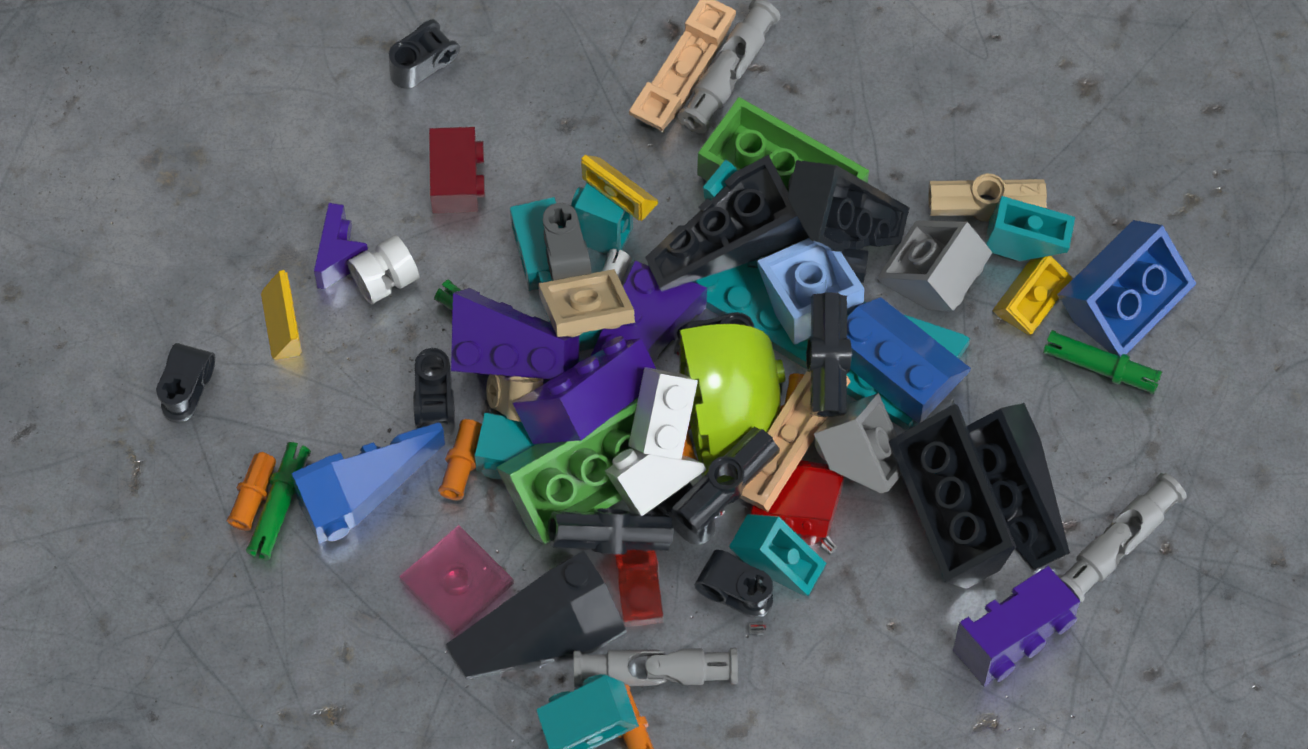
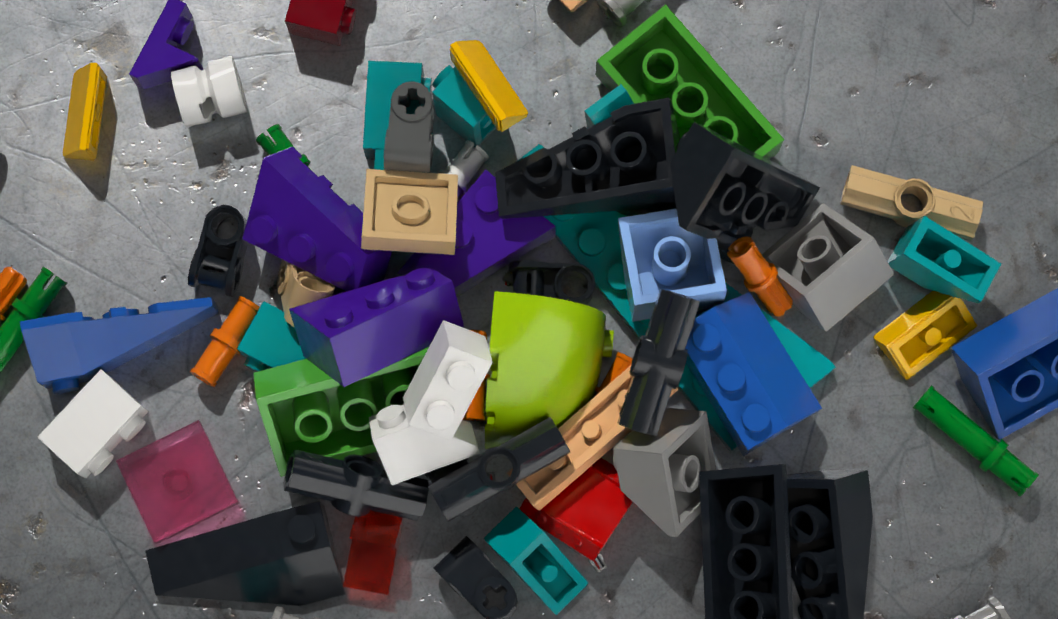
camera: 20 degrees right, 15 degrees up
none -> white brick [38,369,149,478]
none -> orange axle [727,237,793,317]

